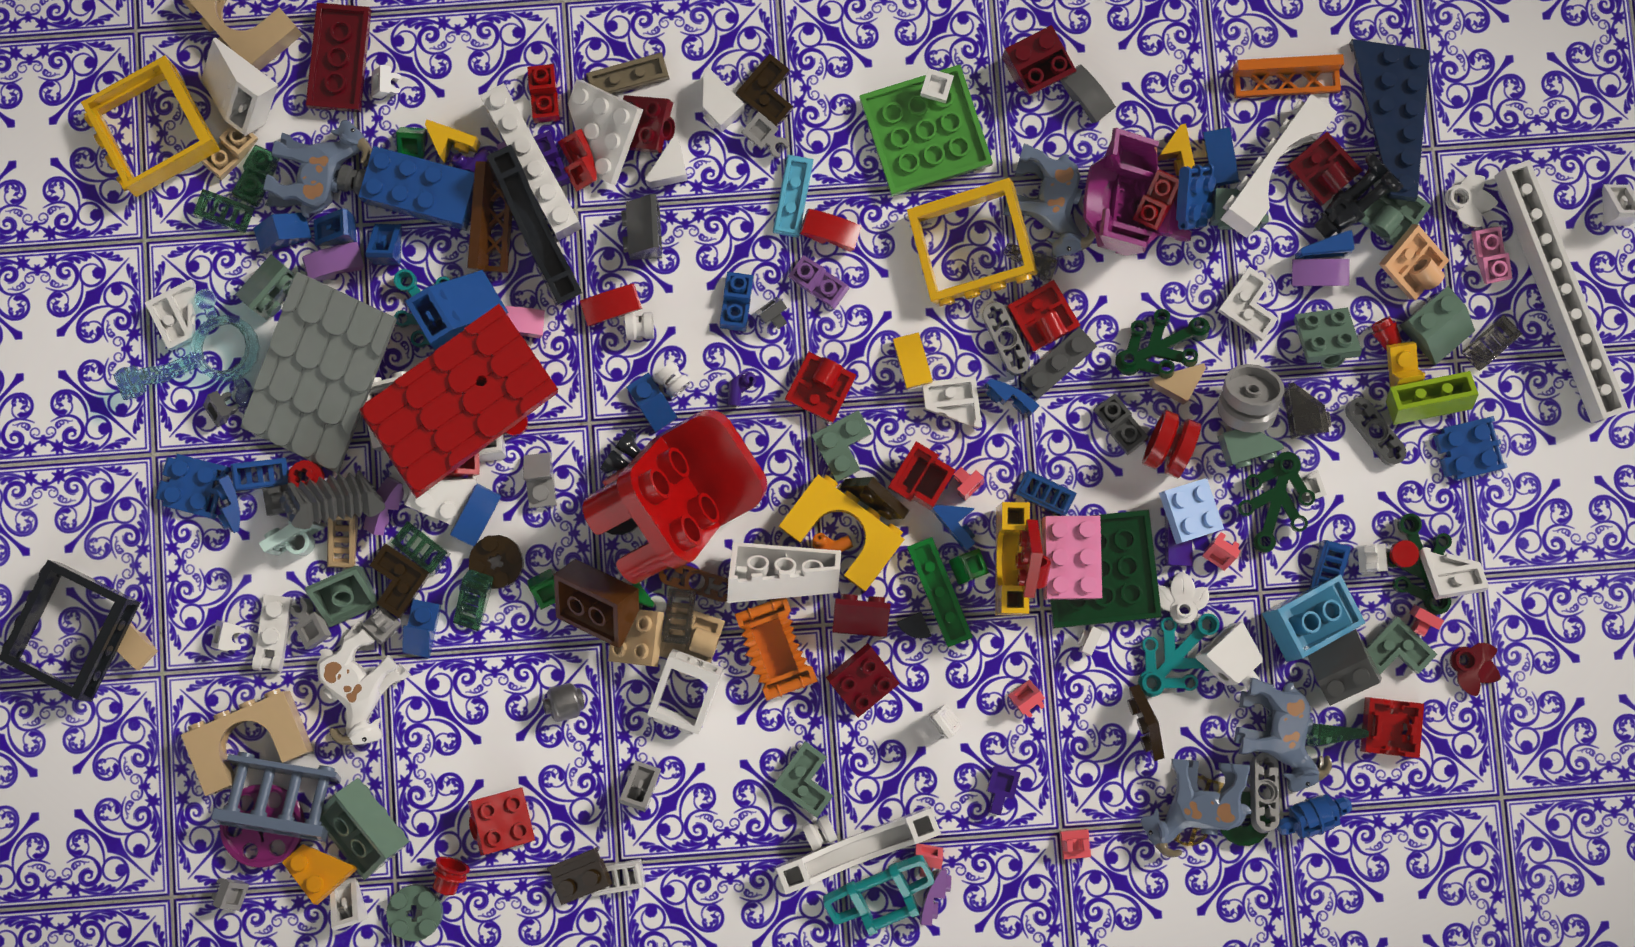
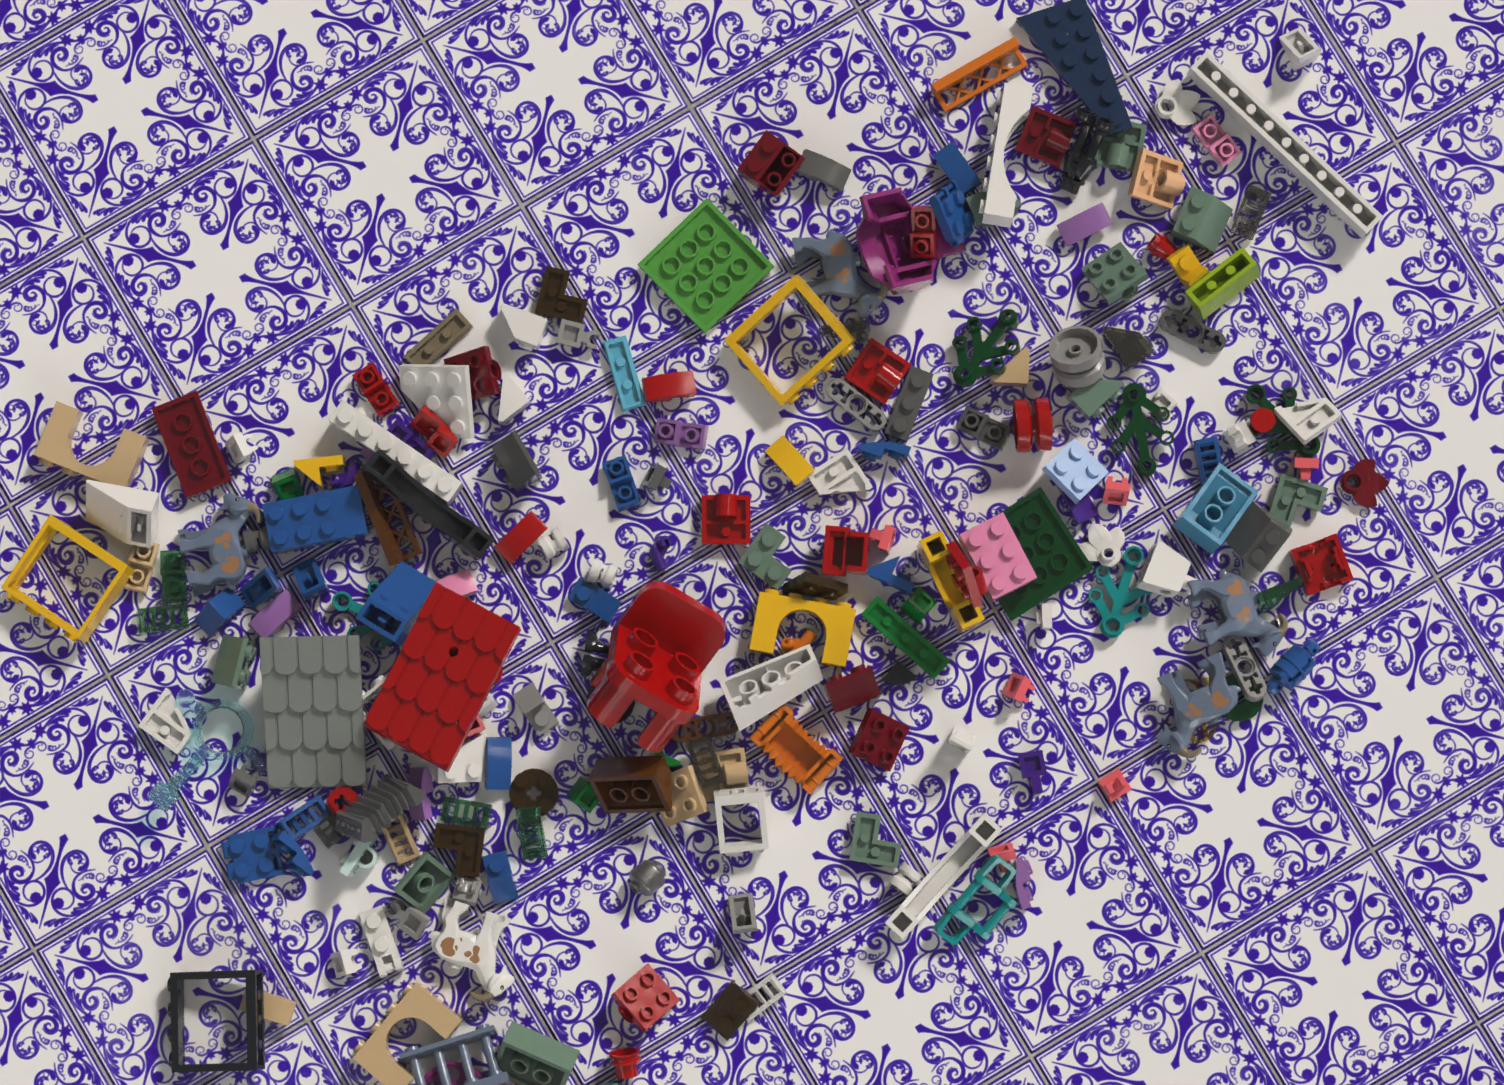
camera: 25 degrees left, 0 degrees up
white tile [920,68,954,104] -> none
blue slope [1015,470,1077,516] -> none
dark brown plate [1127,684,1165,761] -> none
yellow slope [1158,123,1195,176] -> none
white plate [1218,266,1278,341] -> none
blue slope [1294,230,1355,259] -> none
blue plate [1433,416,1508,481] -> none

